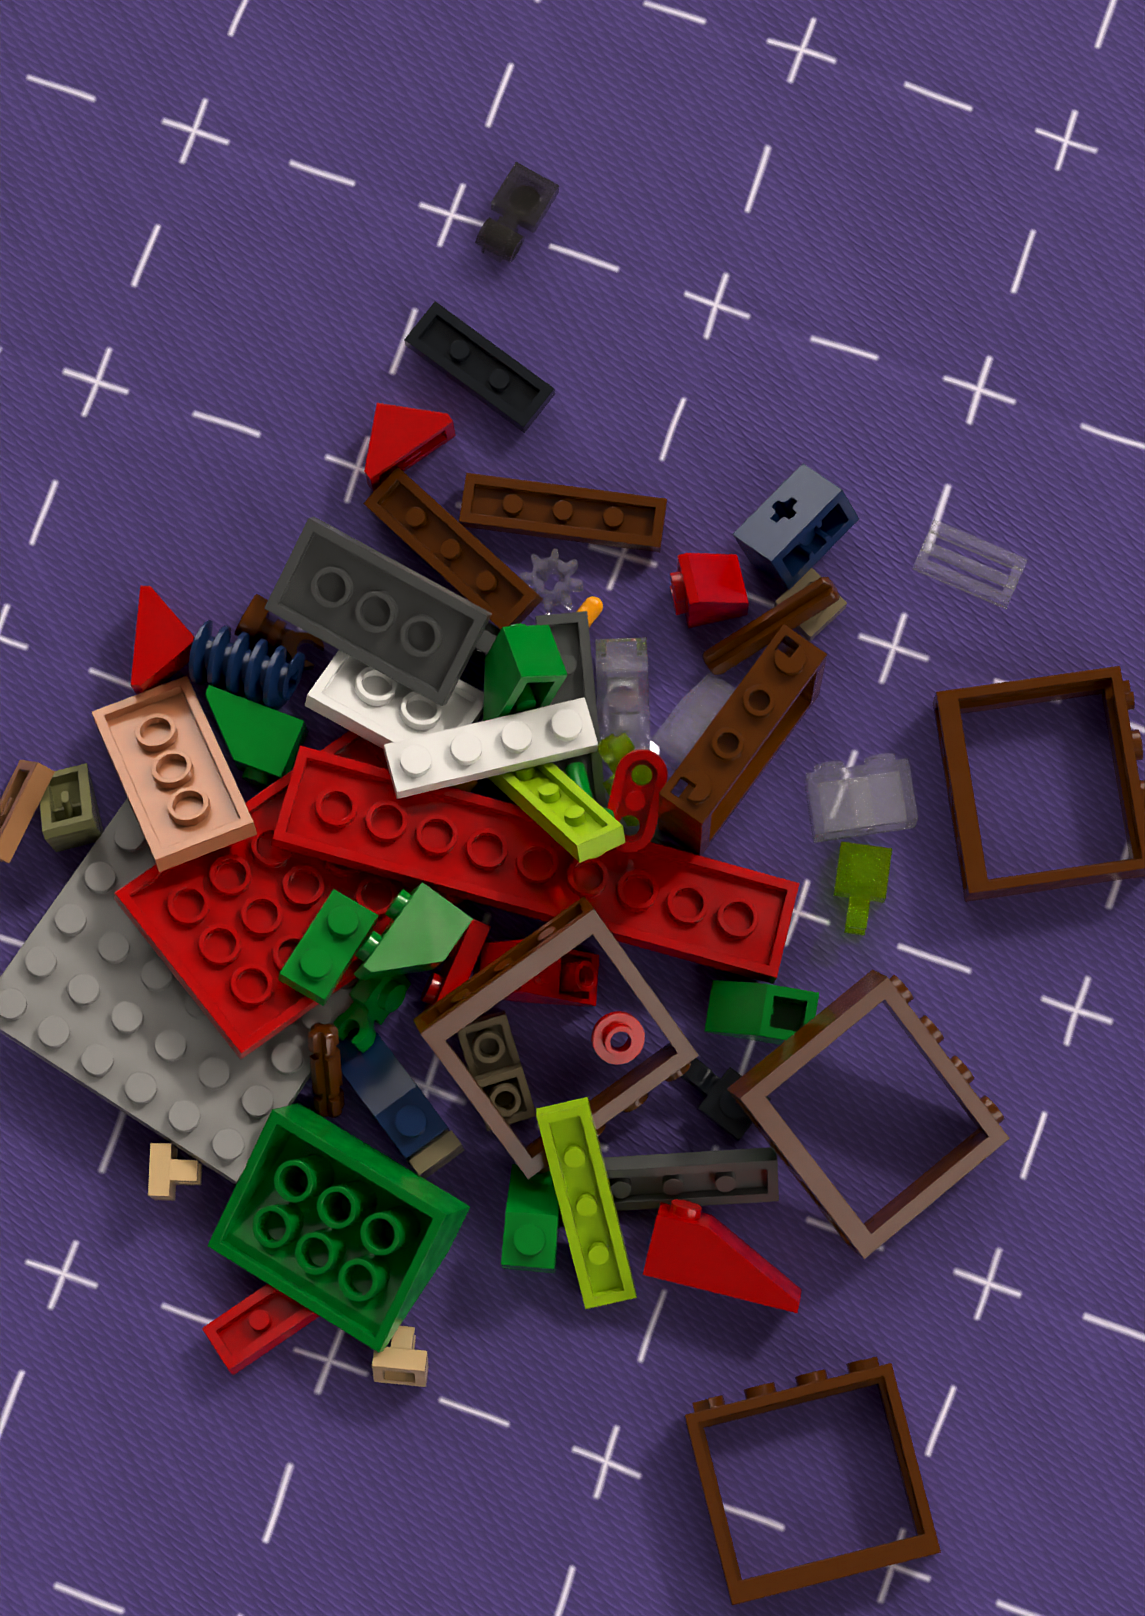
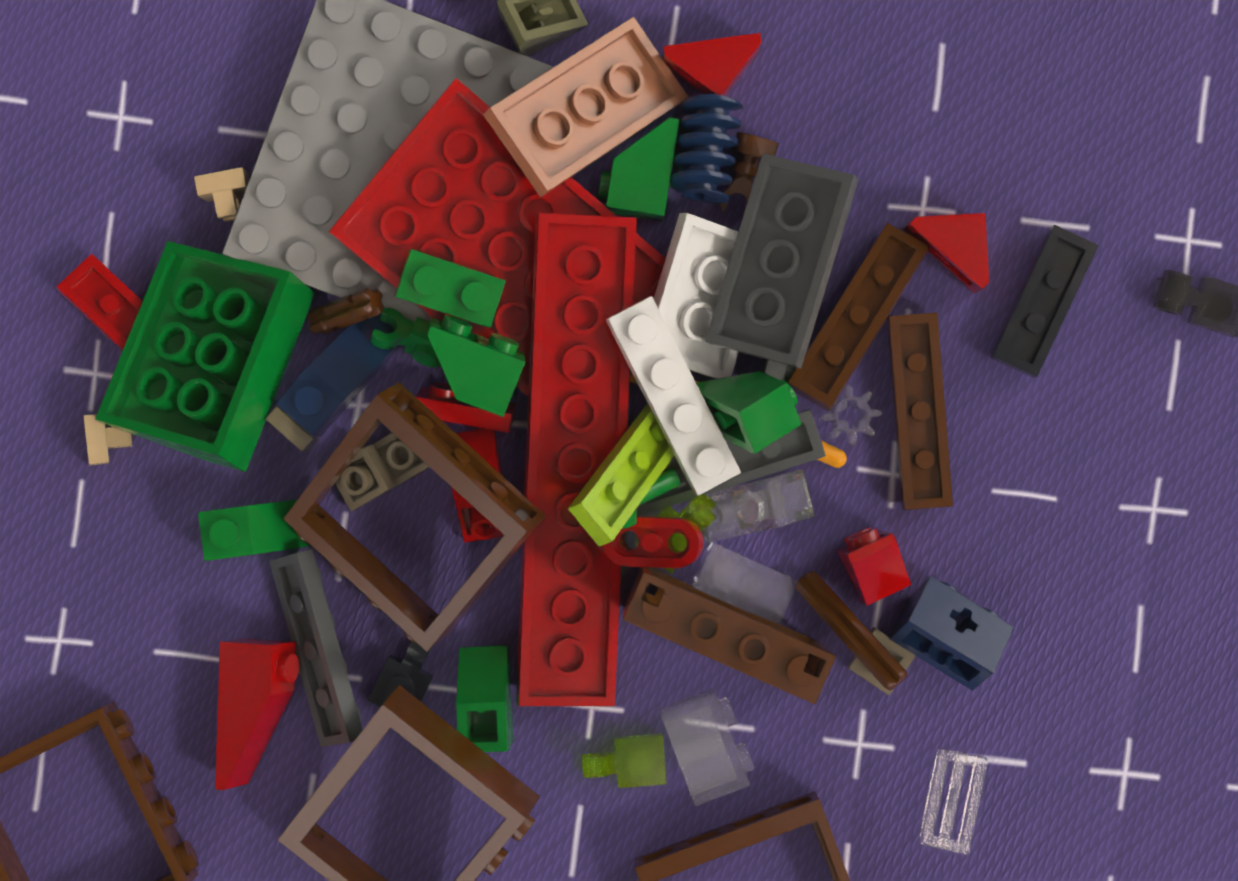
camera: 75 degrees right, 10 degrees up
lime plate [536,1097,637,1309] -> none
red plate [591,1011,645,1065] -> none

